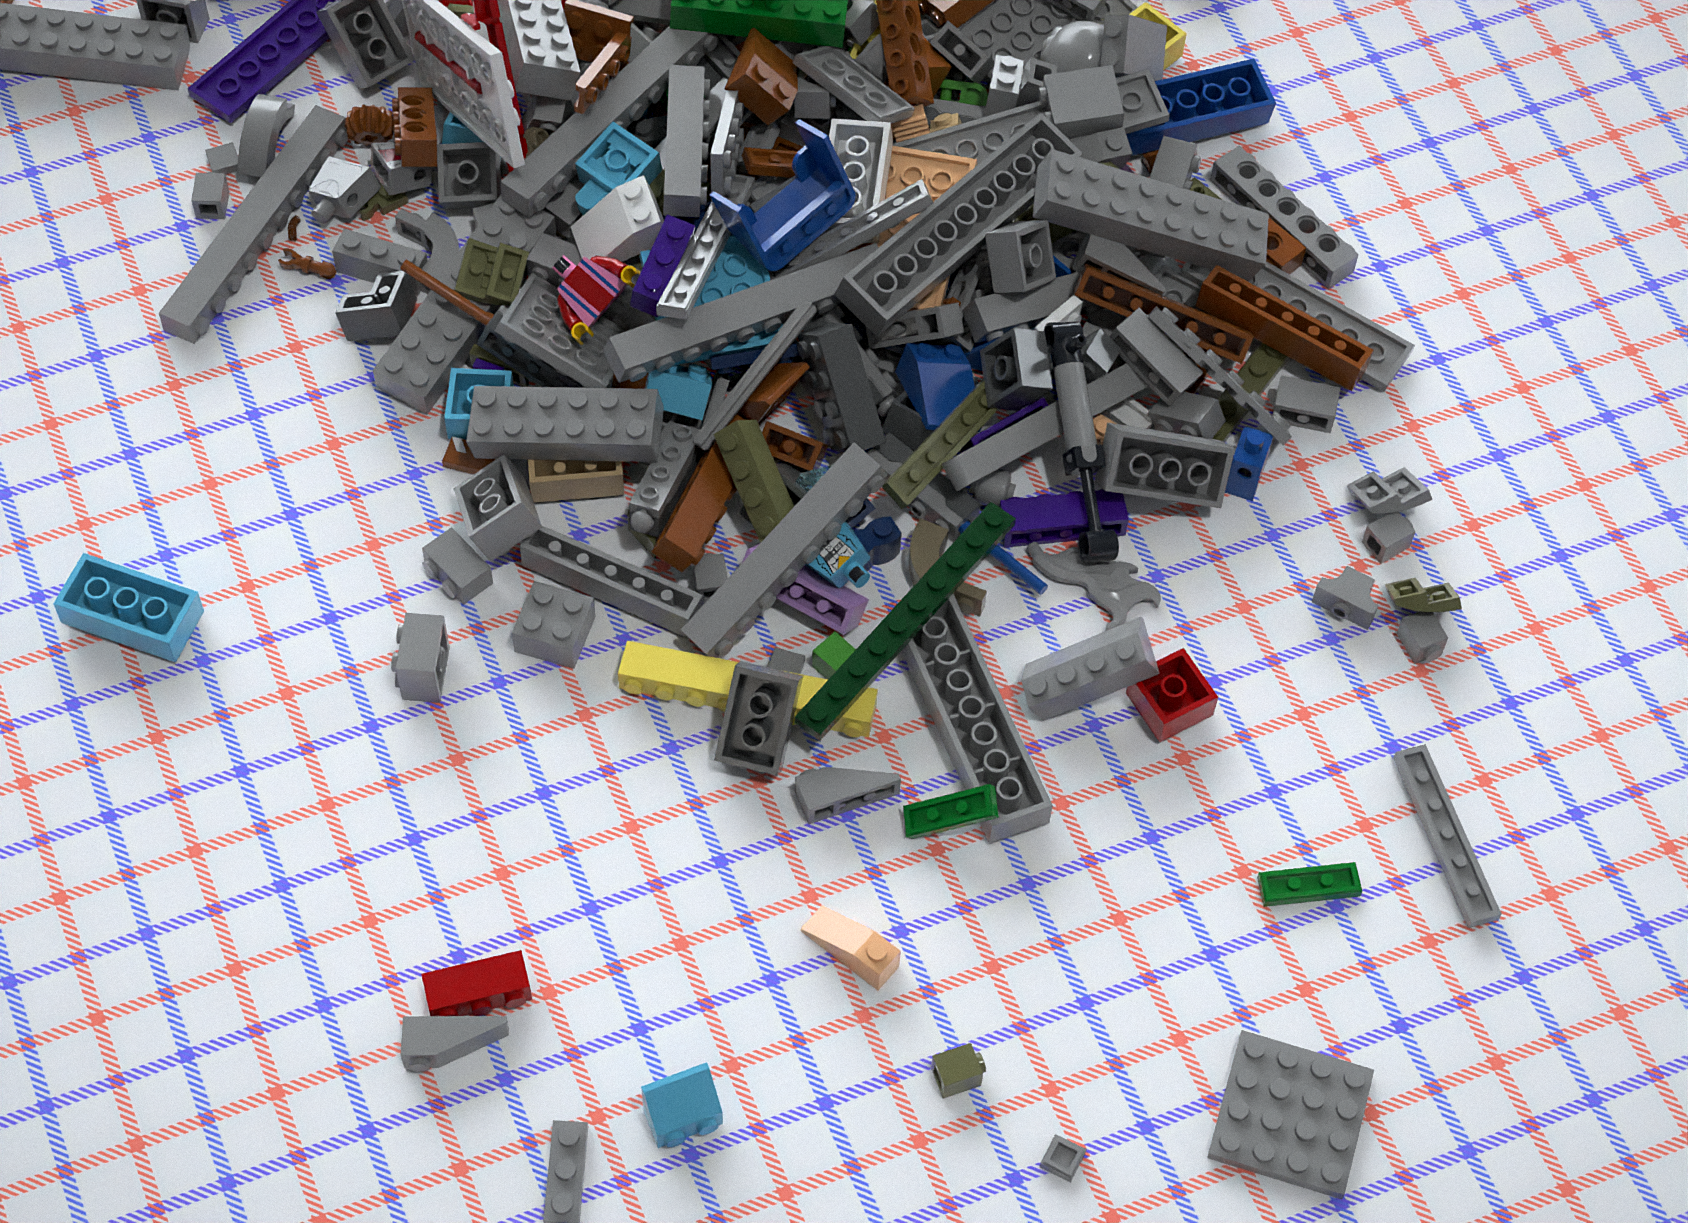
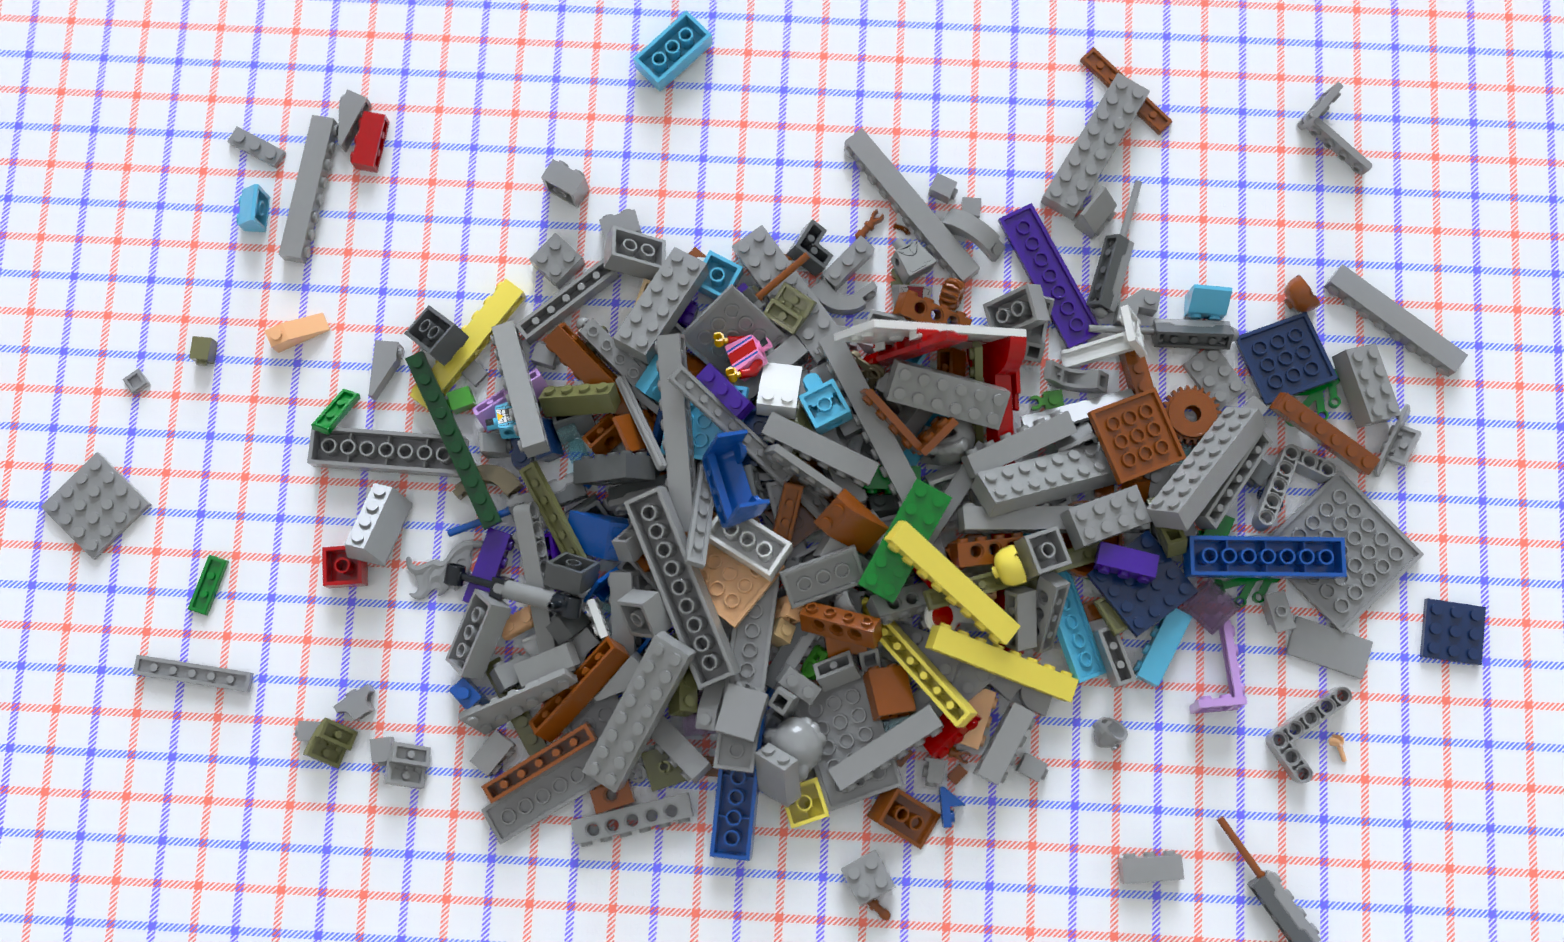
camera: 120 degrees right, 20 degrees up
none -> light grey brick [278,115,338,264]
none -> light grey slope [478,432,512,459]

